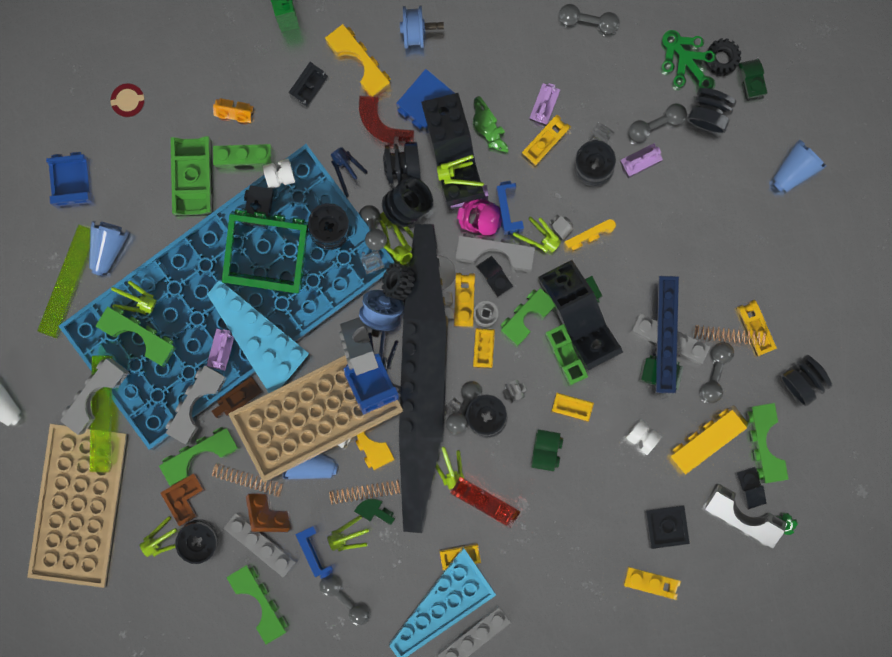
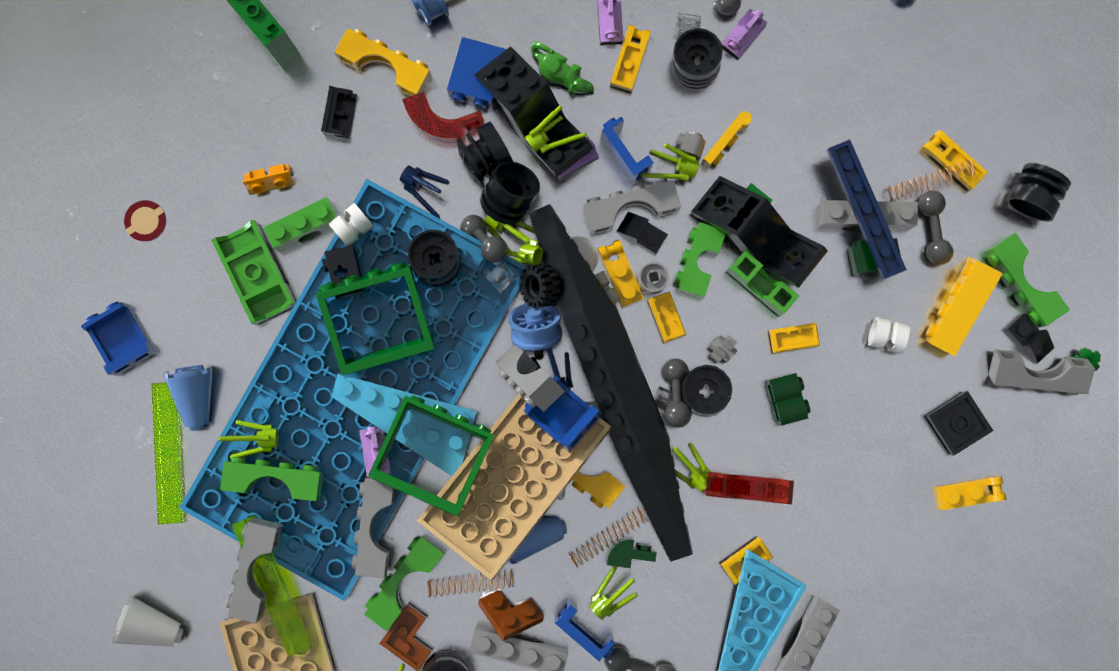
camera: 30 degrees left, 0 degrees up
reddish brown hinge [212,377,263,418] -> none
dark pink helmet [457,199,502,235] -> none
none -> green window [368,395,494,517]

